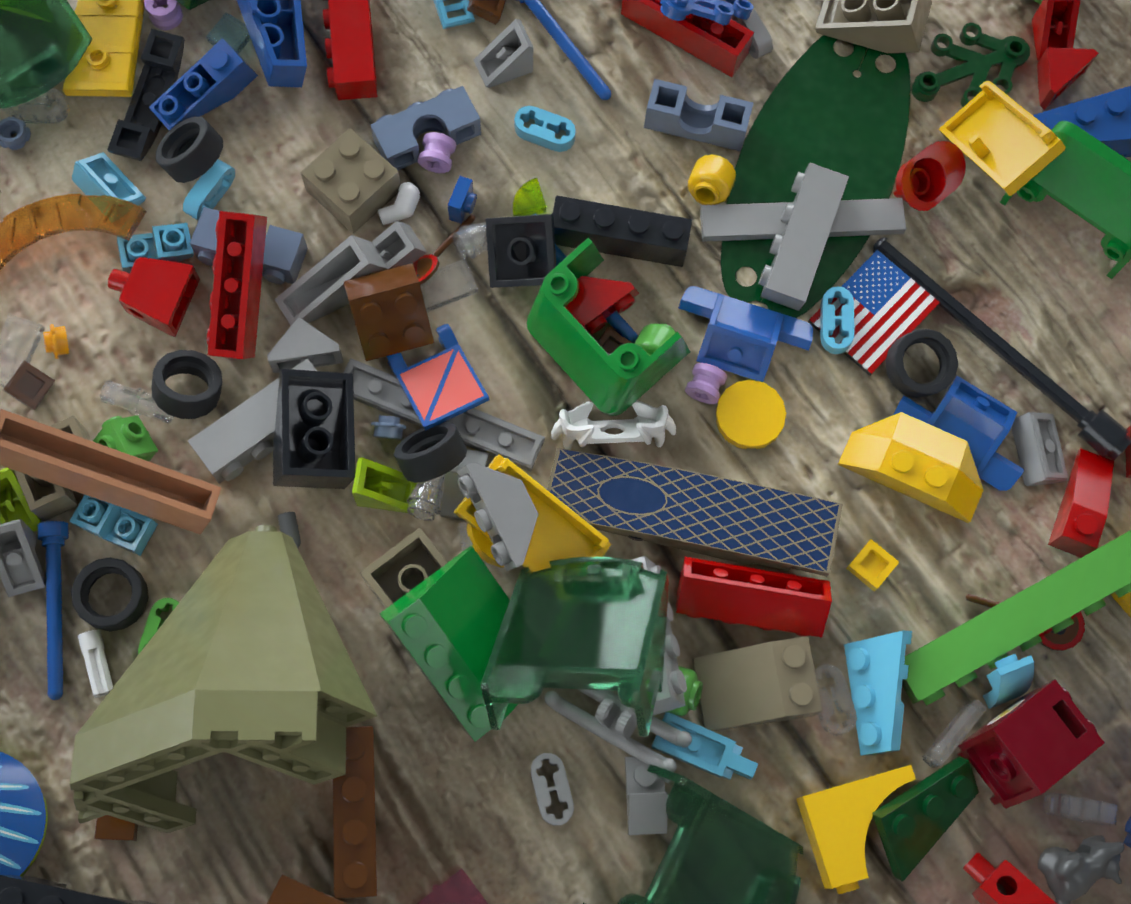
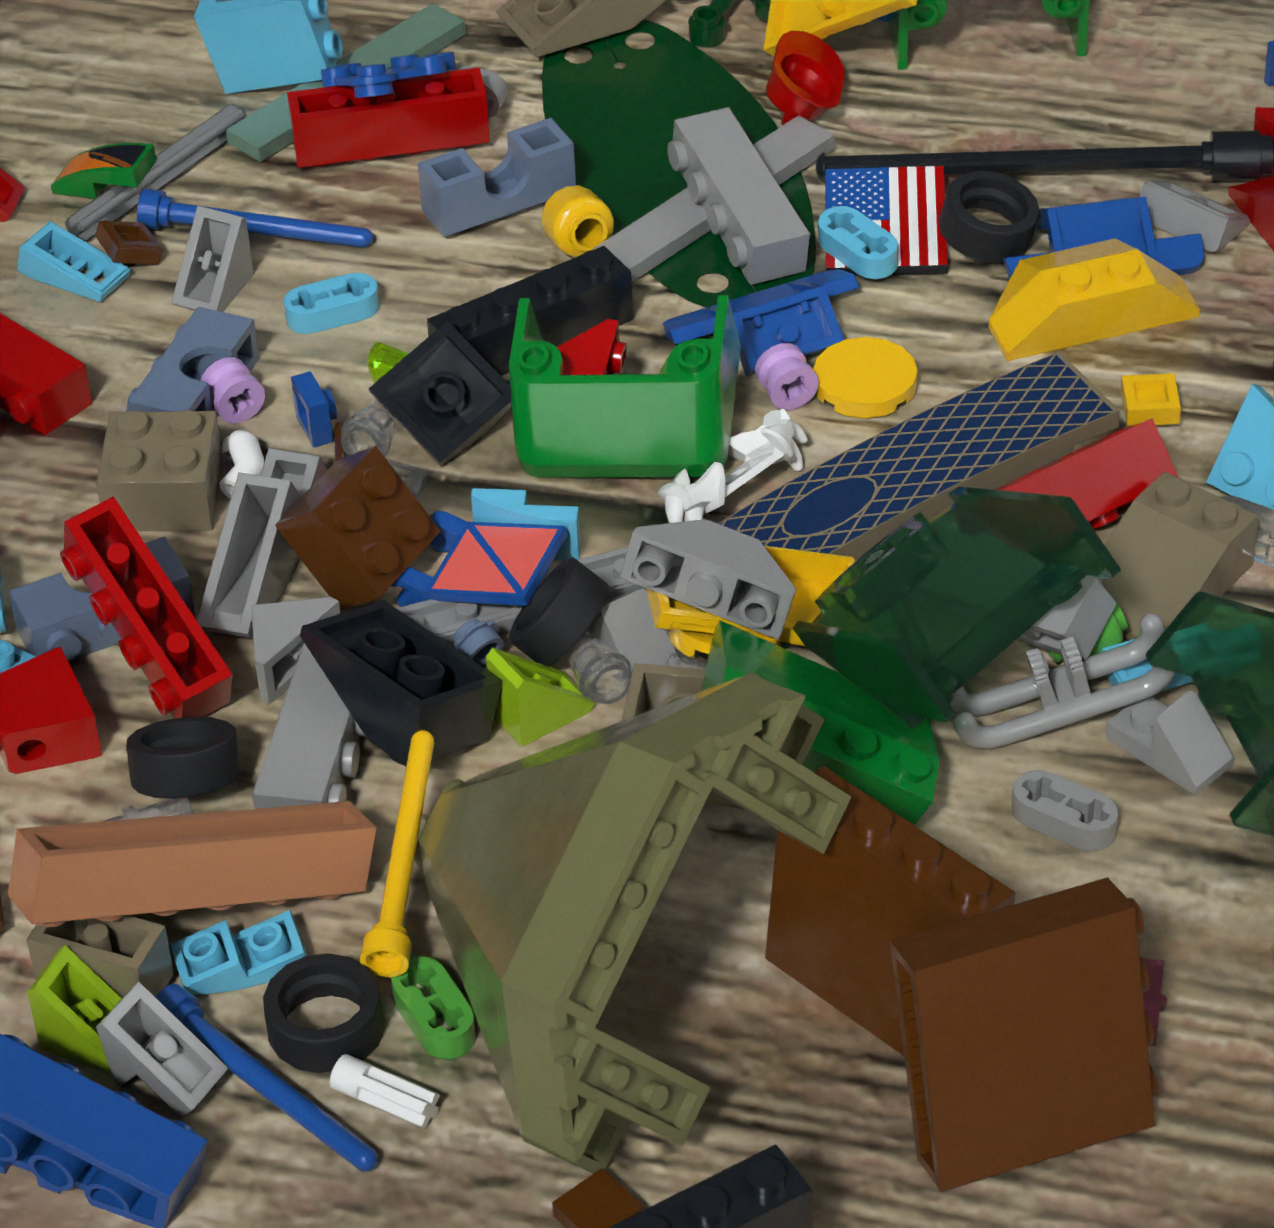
camera: 35 degrees left, 30 degrees down
none -> yellow piece [360,730,434,977]
none -> medium azure slope [471,488,581,561]

